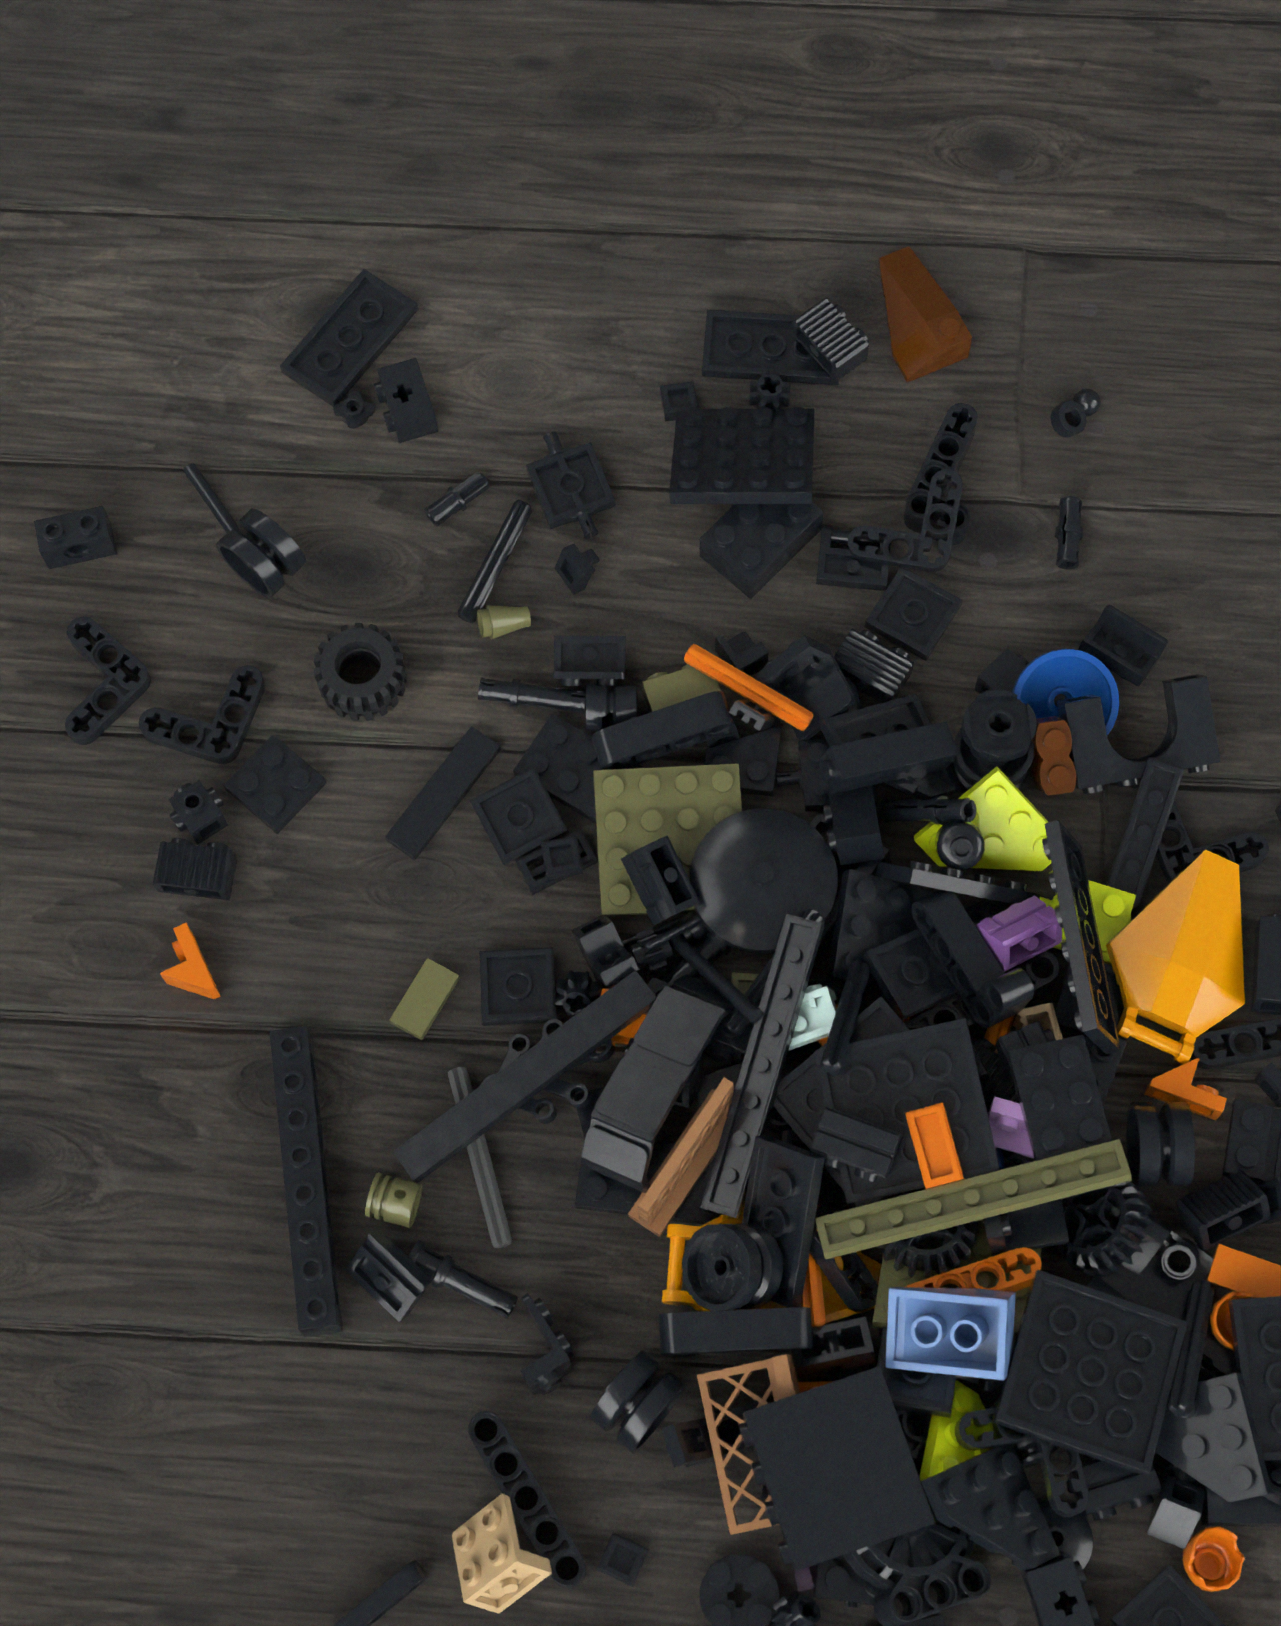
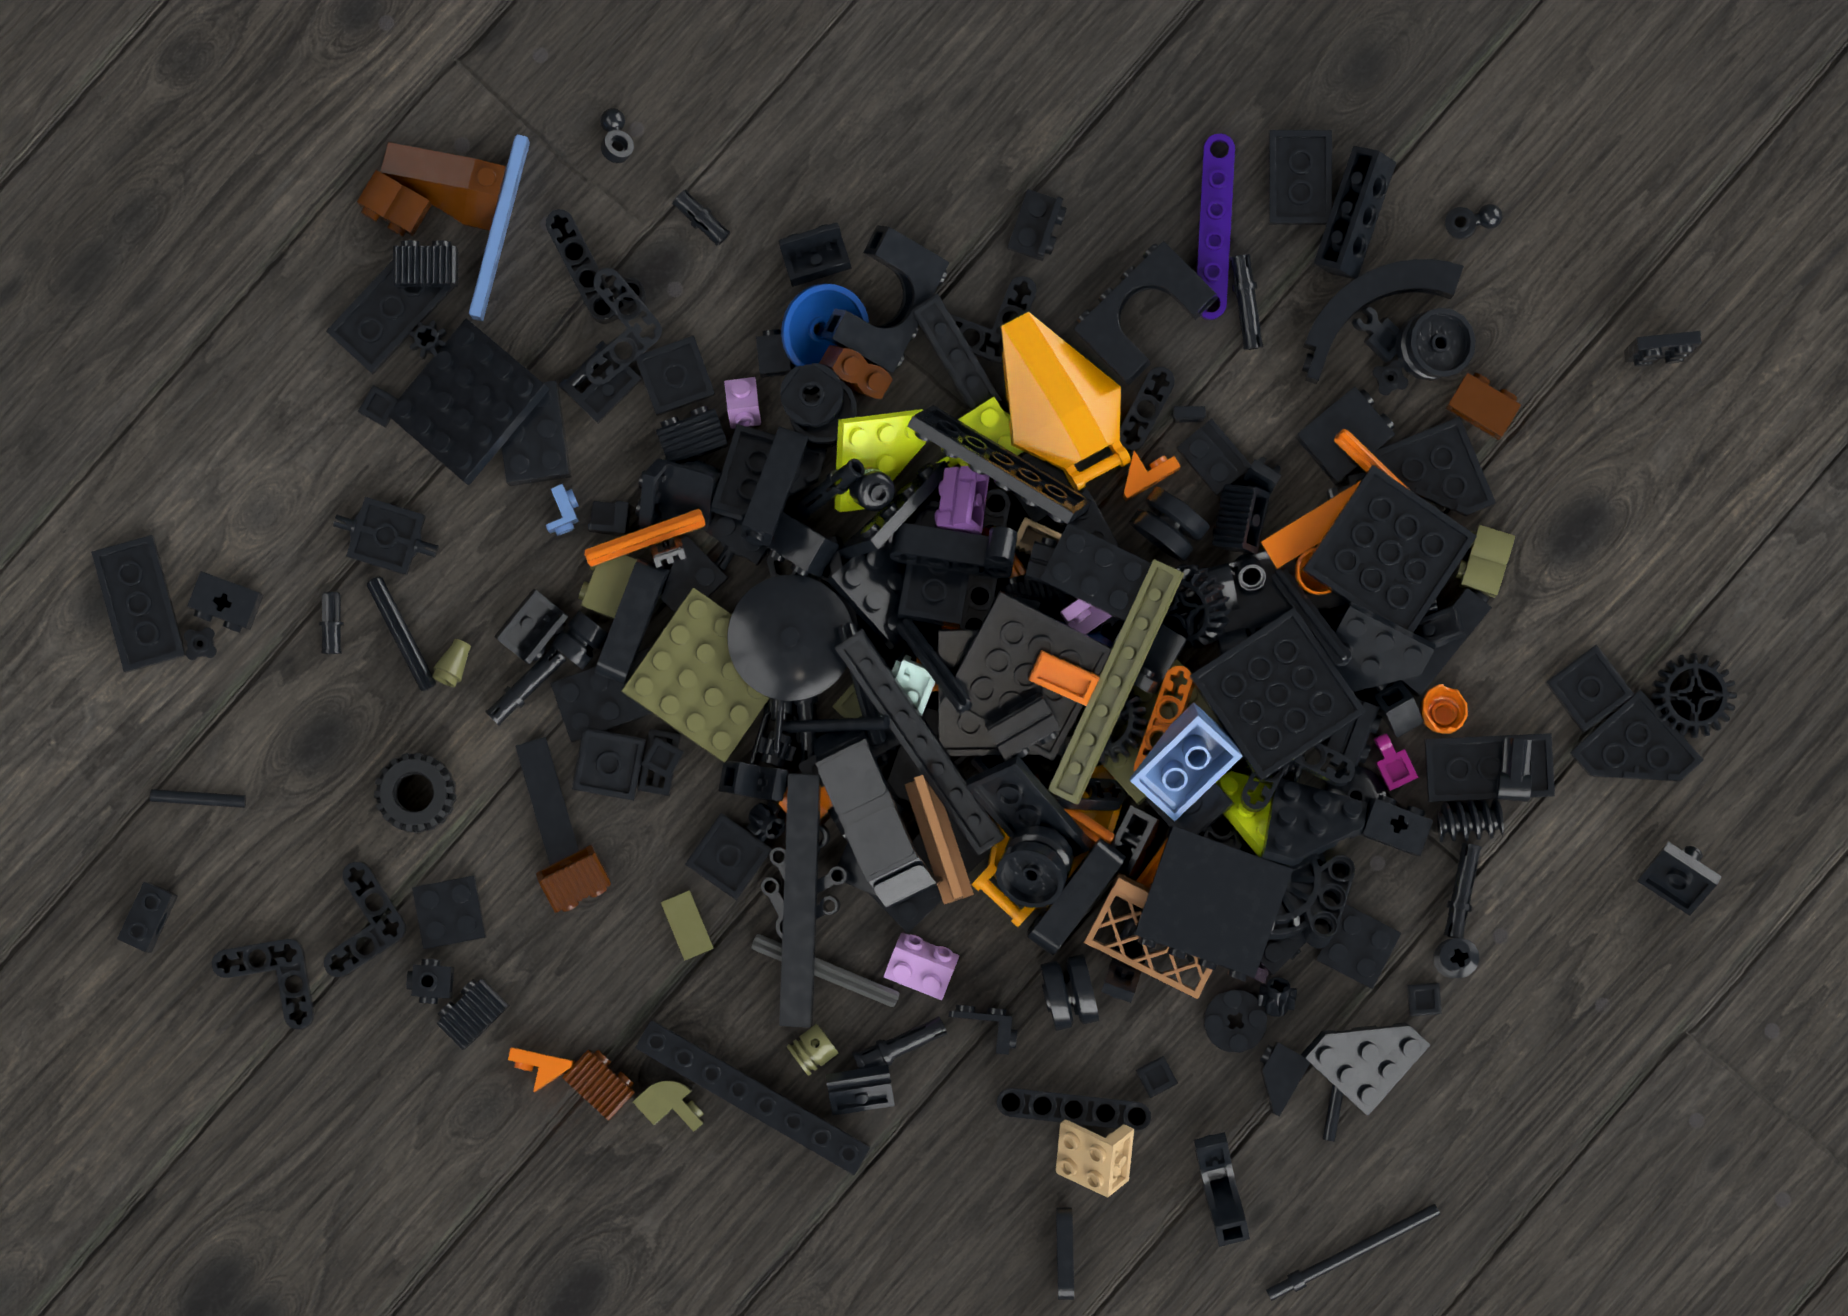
camera: 50 degrees left, 15 degrees up
black wheel [216,508,307,598] -> none
black tile [555,544,600,594] -> none
black brick [621,836,700,925] -> none
none -> reddish brown brick [357,170,432,237]
none -> medium blue tile [469,134,530,321]
none -> reddish brown brick [536,844,611,913]
none -> medium blue bracket [546,484,579,536]
none -> reddish brown brick [562,1049,636,1121]
none -> olive brick [633,1080,705,1132]
none -> lavender bracket [724,377,761,429]
none -> lavender bracket [884,933,959,1000]
none -> magenta plate [1374,733,1418,791]

